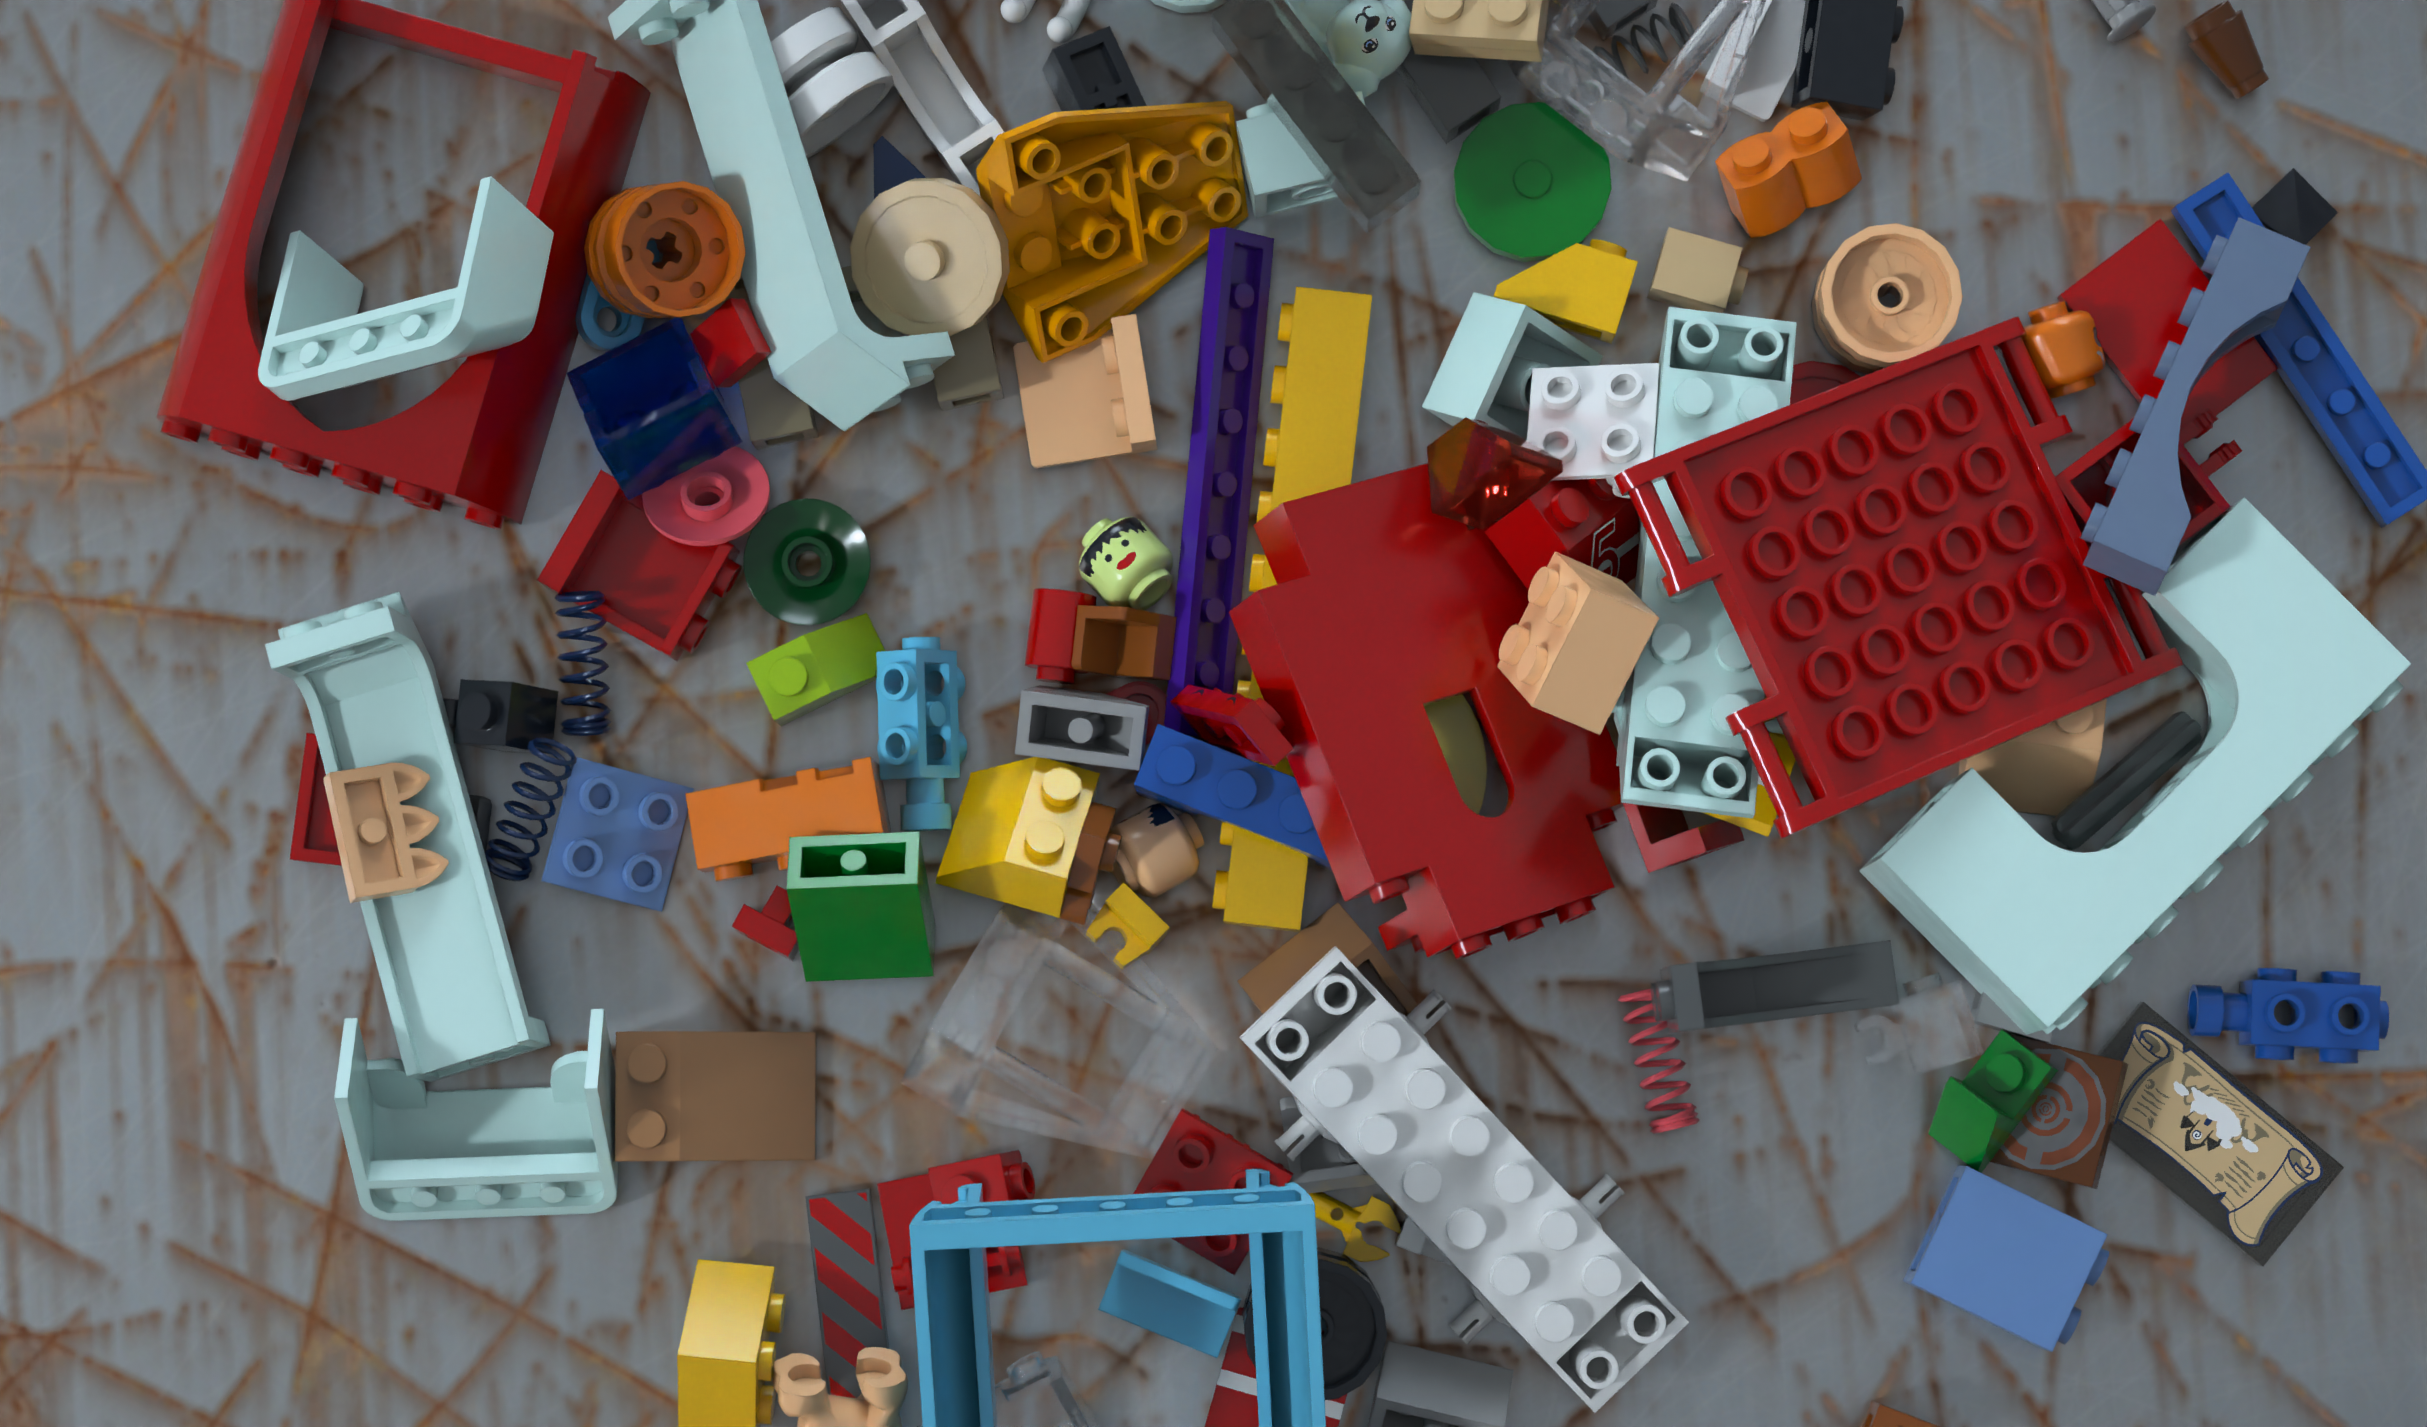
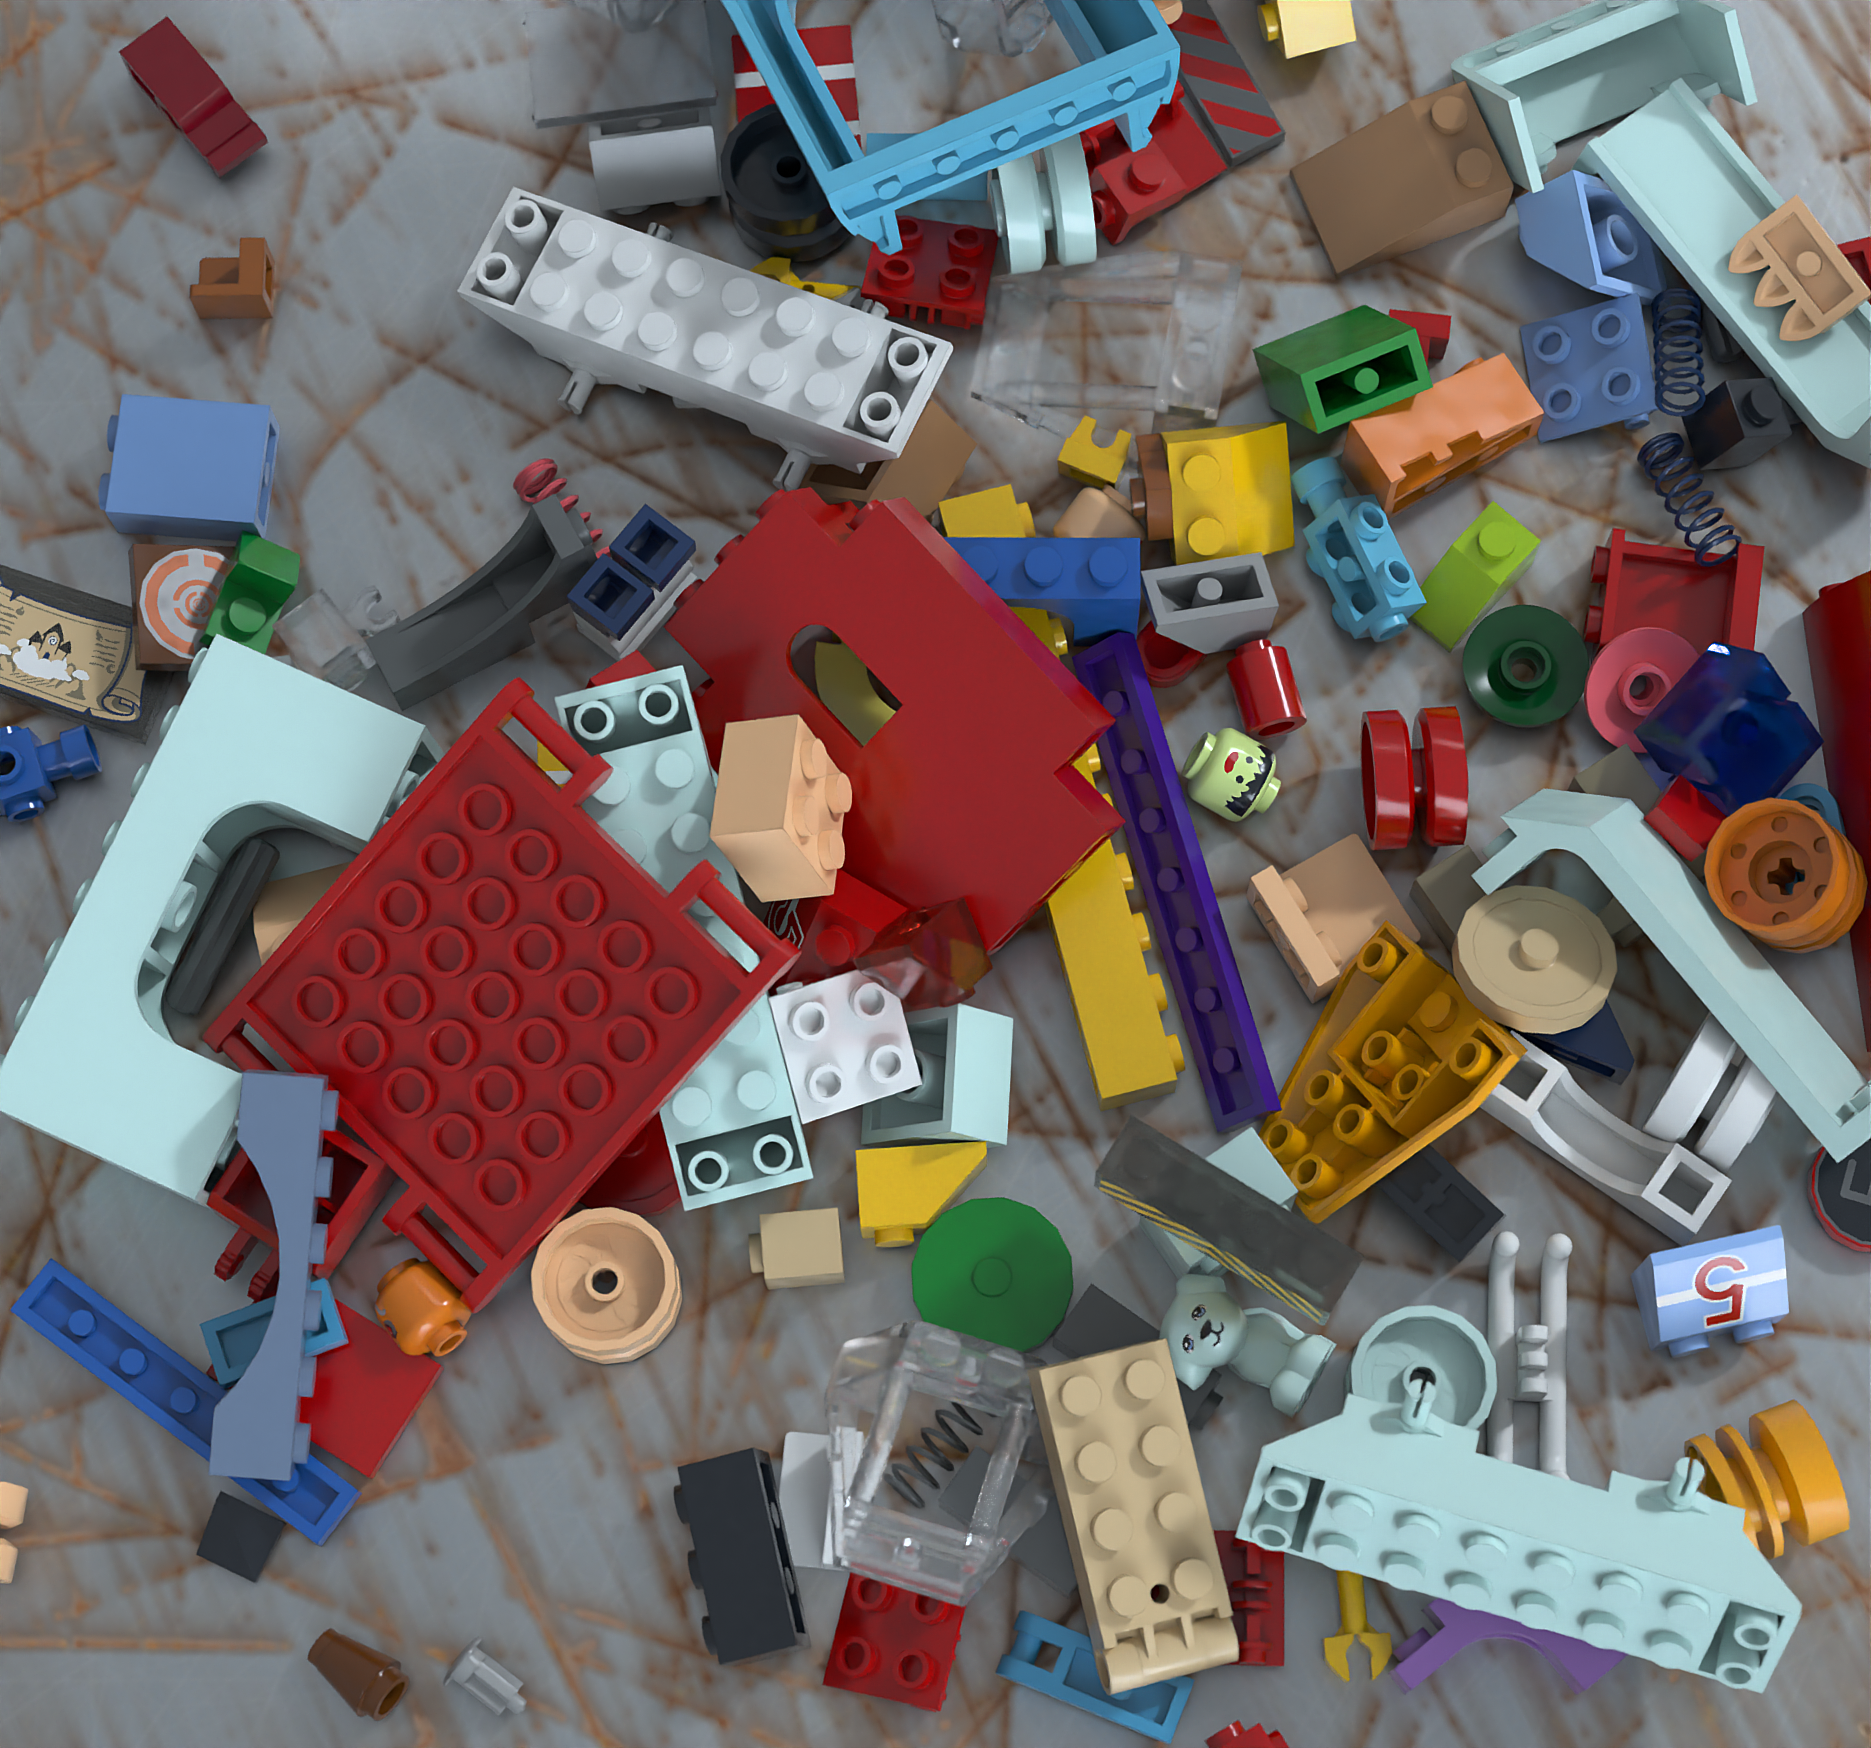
camera: 155 degrees right, 10 degrees down
dark orange panel [1072,605,1177,680] -> none
red plate [1170,684,1294,766] -> none
orange brick [1715,102,1862,238] -> none
none -> dark azure plate [199,1278,349,1389]
none -> dark blue hips [566,504,698,661]
none -> light aqua wheel [989,133,1097,275]
none -> red wheel [1360,706,1469,850]
none -> light blue slope [1515,170,1671,309]

